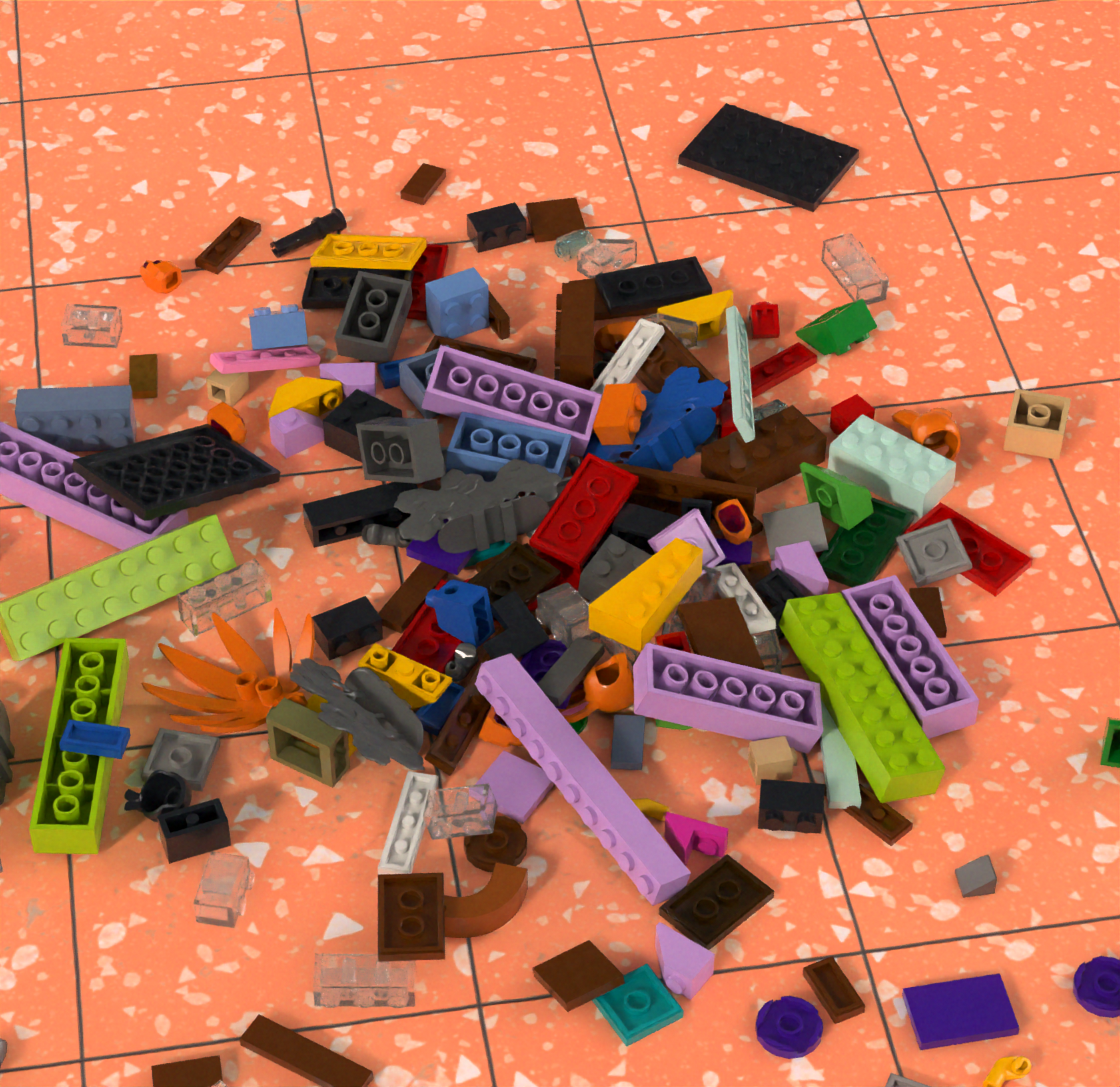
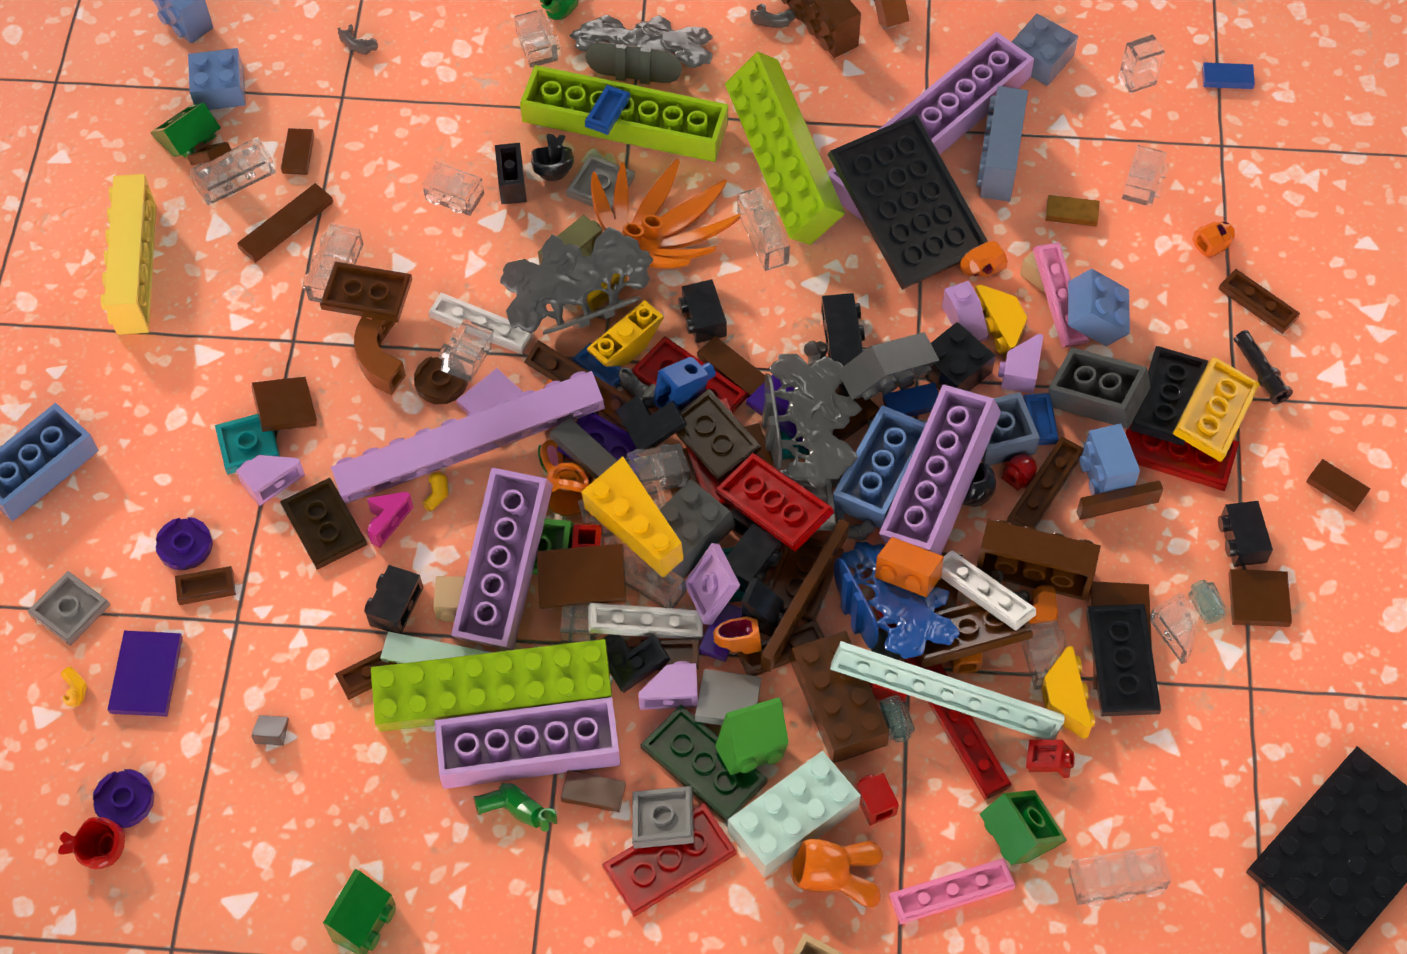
camera: 105 degrees right, 15 degrees up
none -> green arm [474,783,557,832]
none -> bright pink tile [889,858,1016,925]

